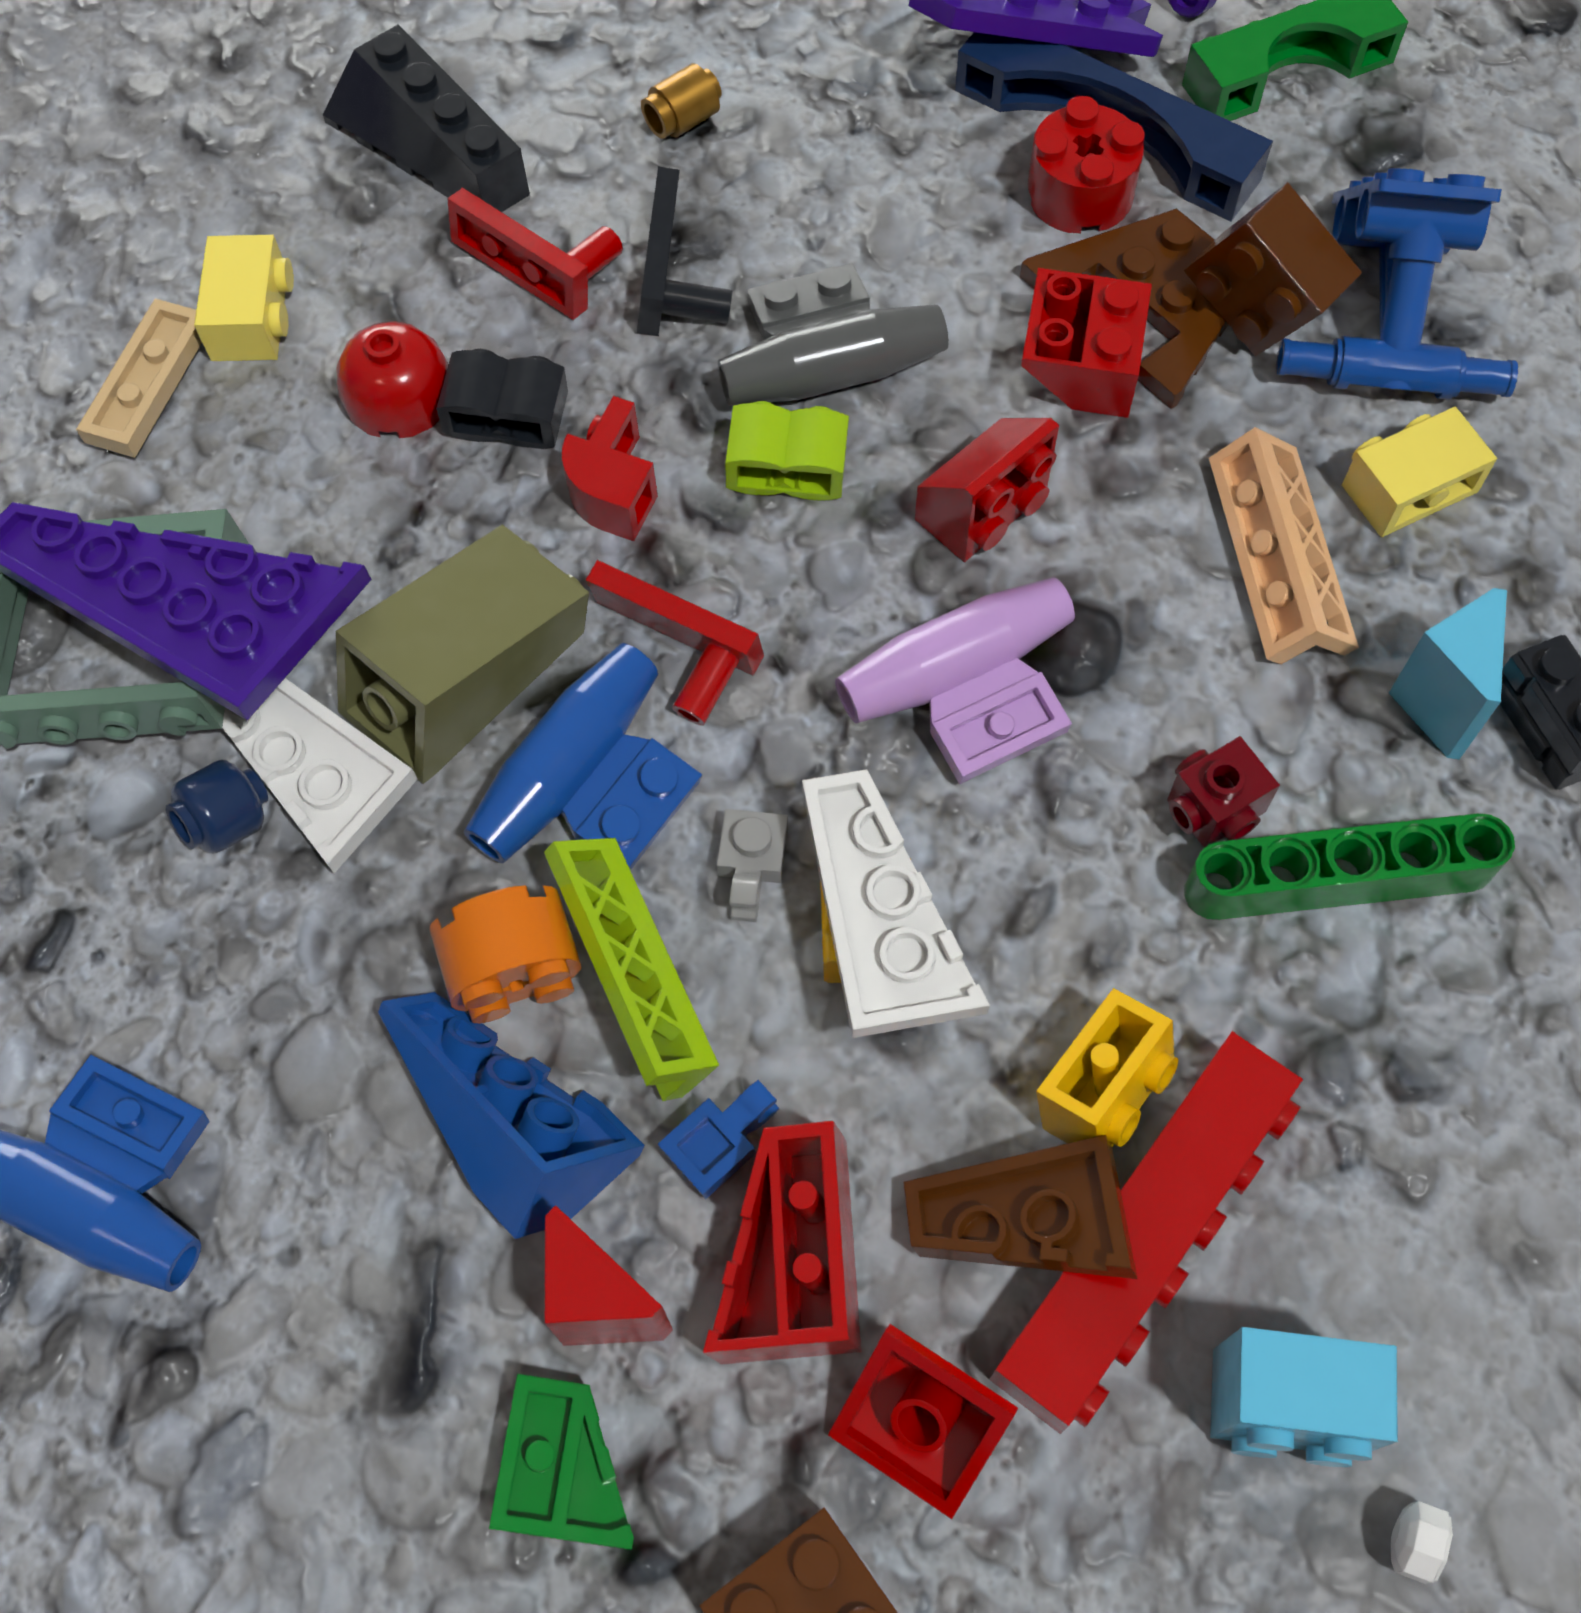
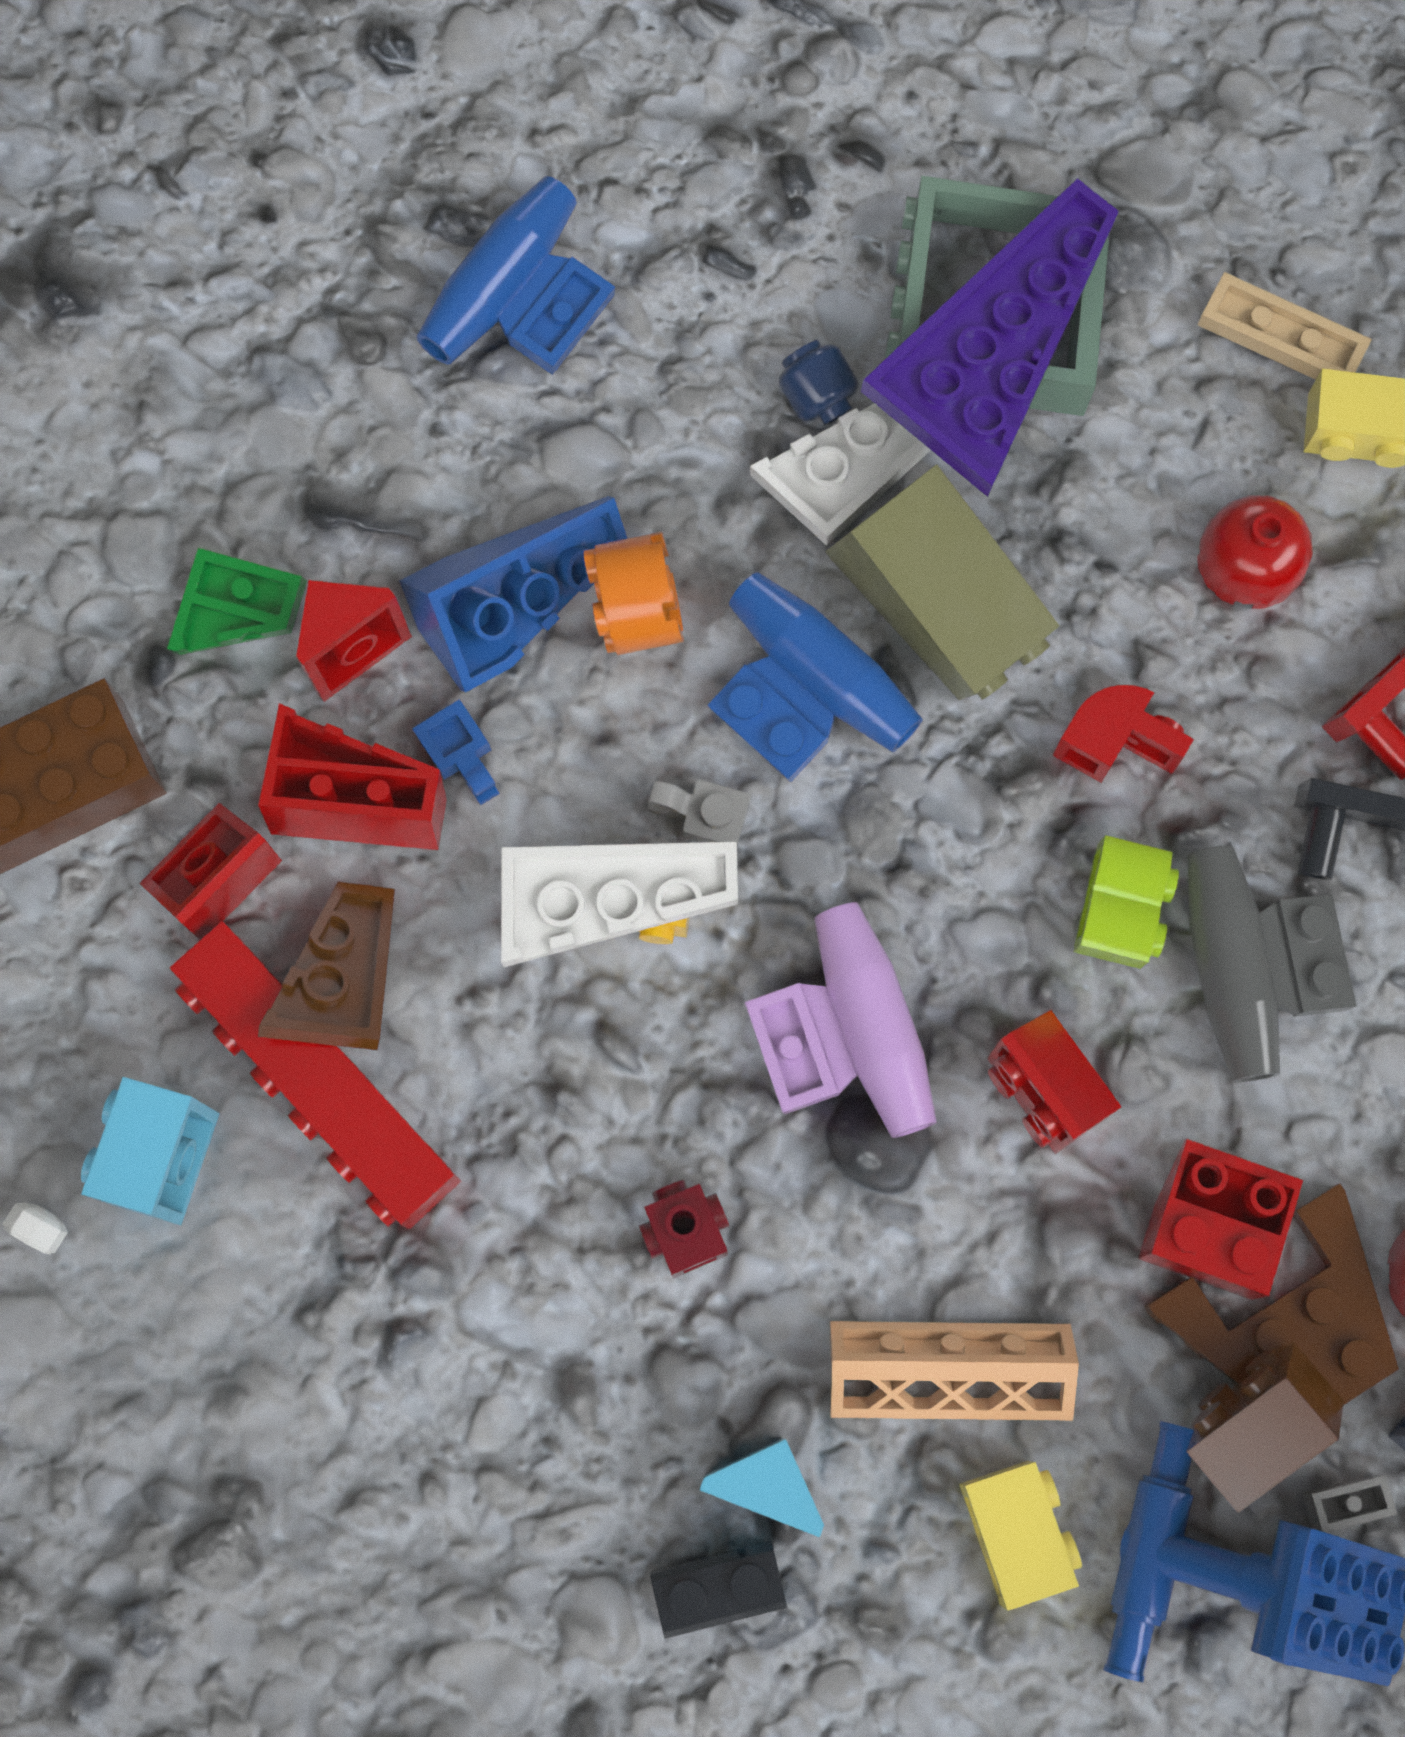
camera: 100 degrees right, 10 degrees up
black brick [436,348,568,449] -> none
lime fence [544,838,719,1101] -> none
red piece [586,560,765,725] -> none
yellow brick [1036,988,1178,1147] -> none
green beam [1184,813,1515,920] -> none

